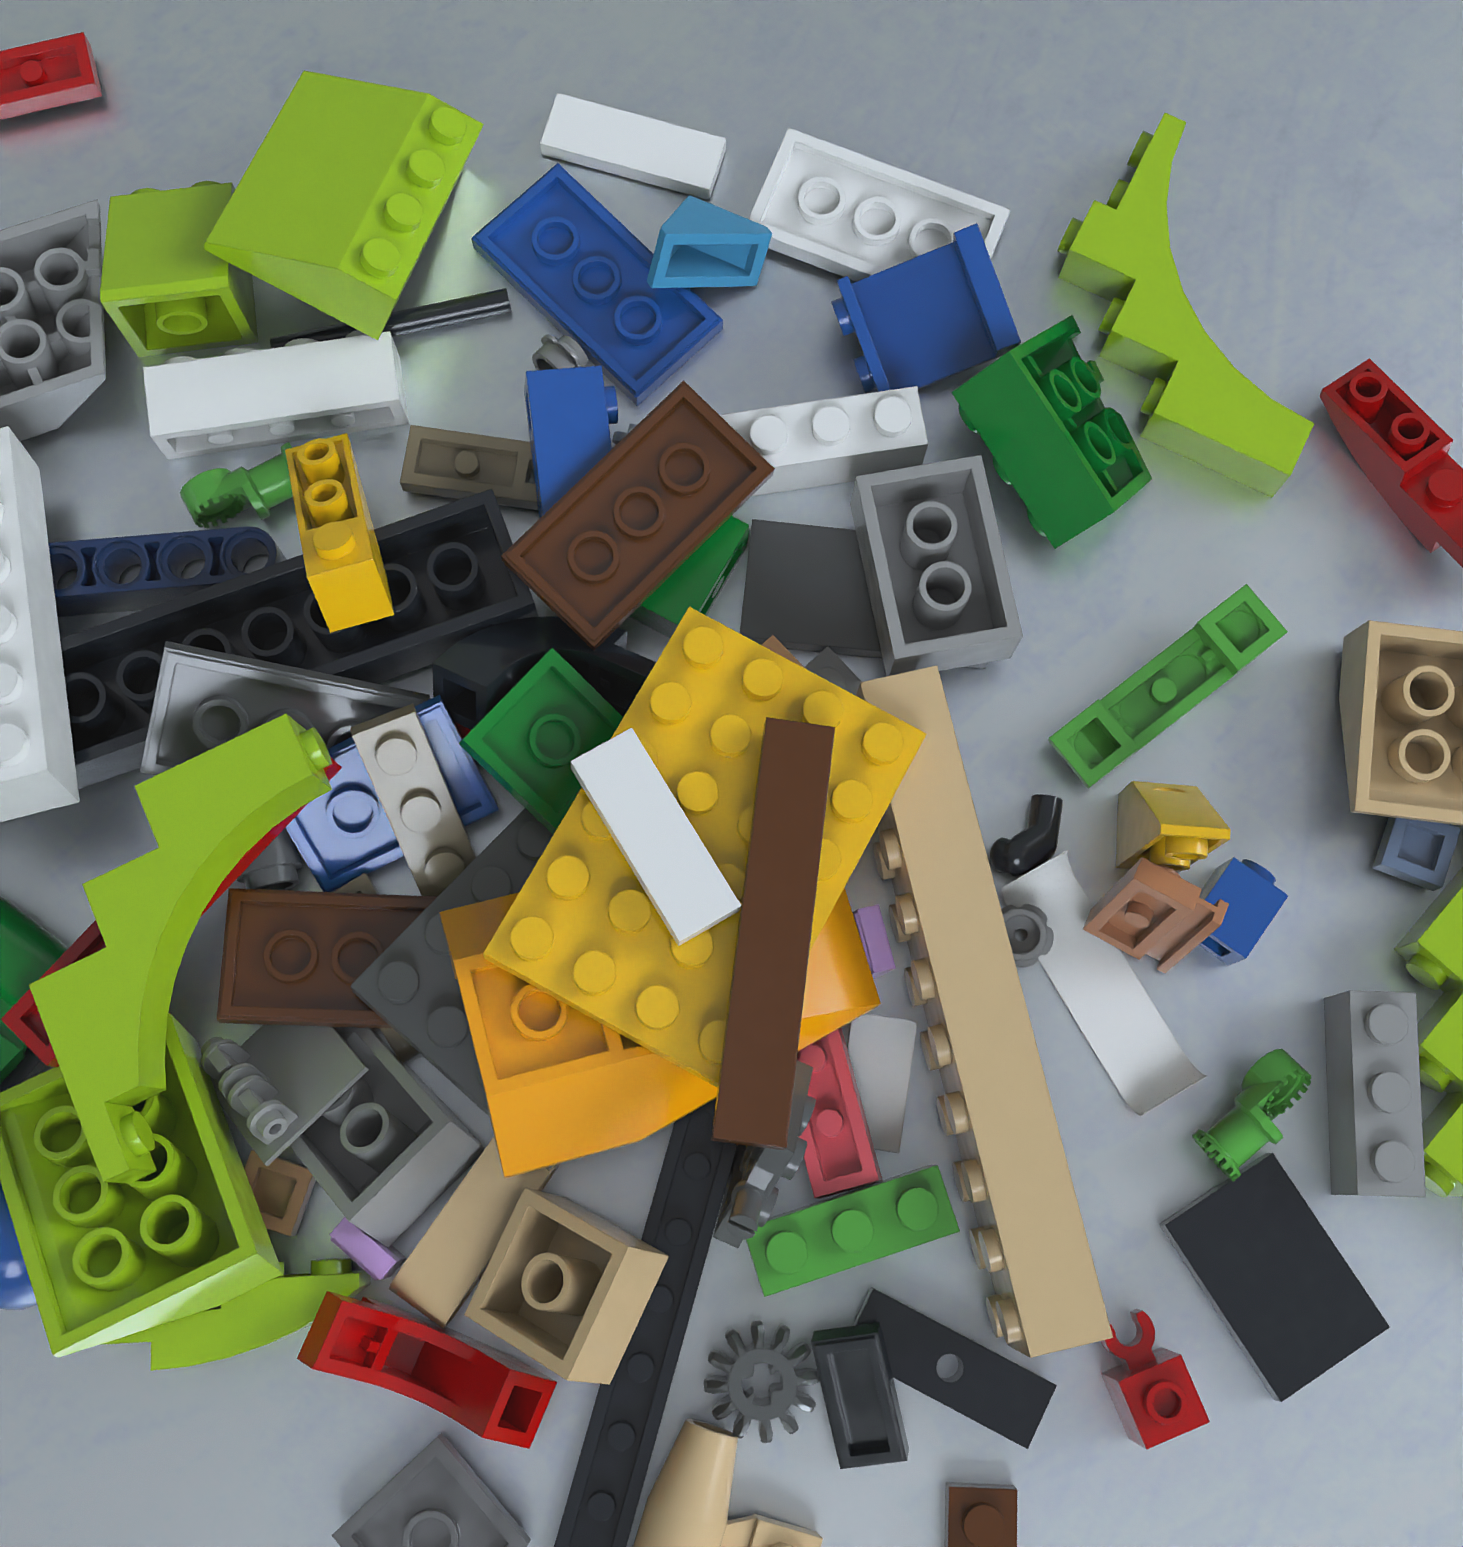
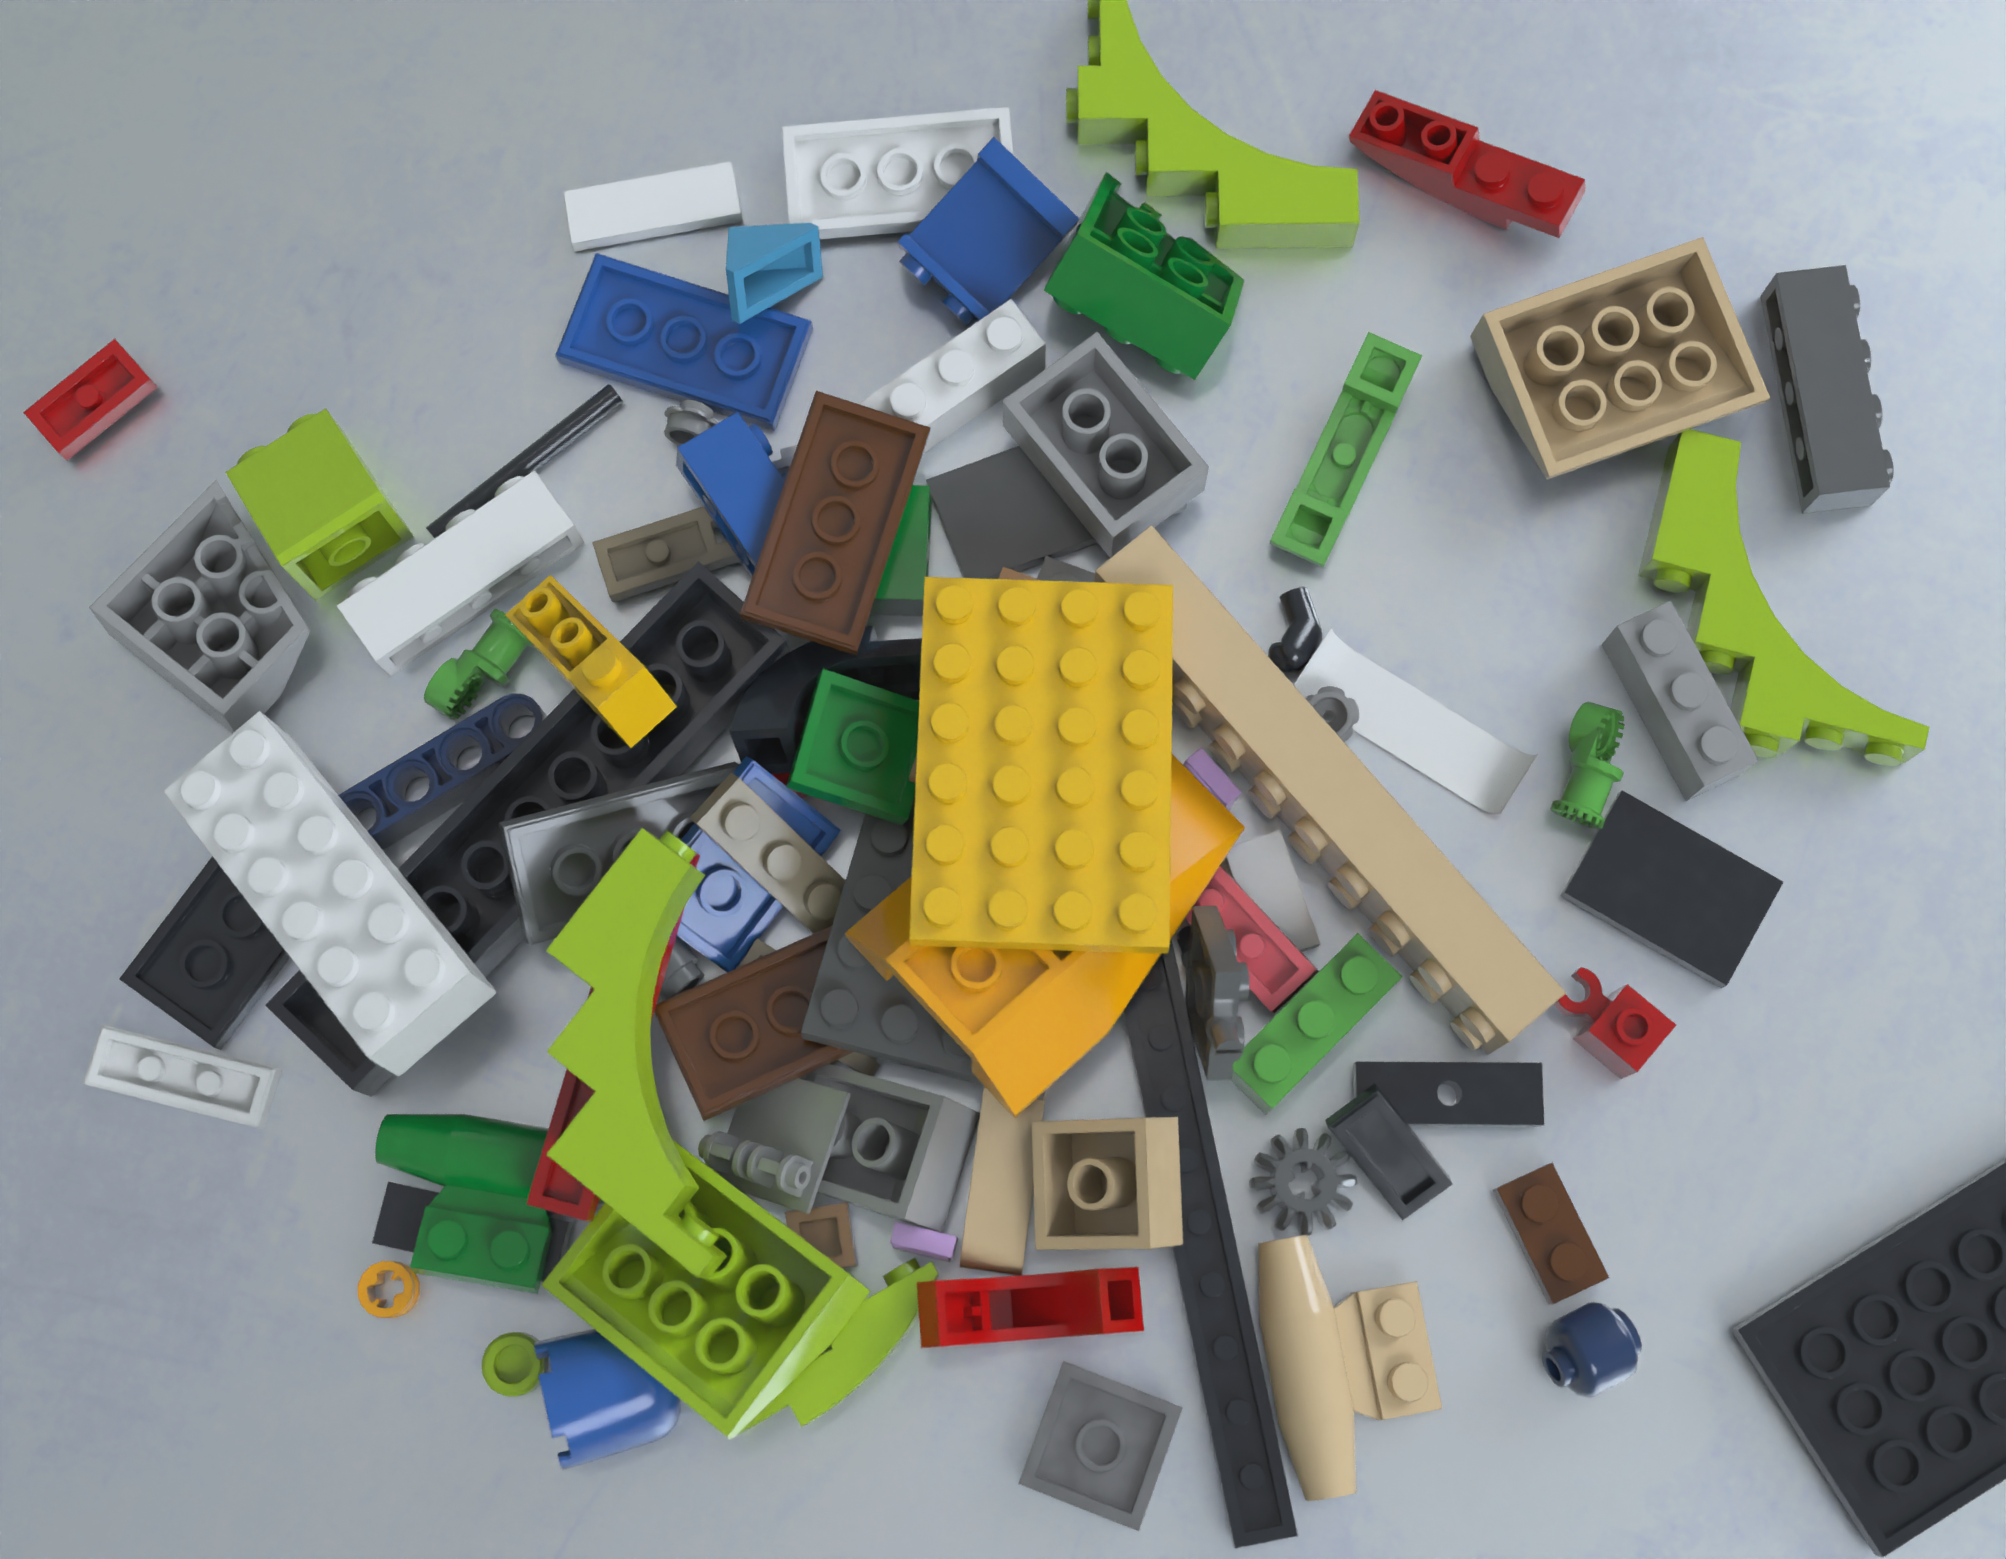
camera: 20 degrees left, 0 degrees up
lime slope [203,71,484,340] -> none
white tile [571,728,741,946] -> none
reddish brown tile [711,717,835,1150] -> none
nougat plate [1083,857,1229,974] -> none
yellow slope [1115,781,1231,873] -> none
blue brick [1199,857,1289,966] -> none
sand blue plate [1372,817,1461,891] -> none

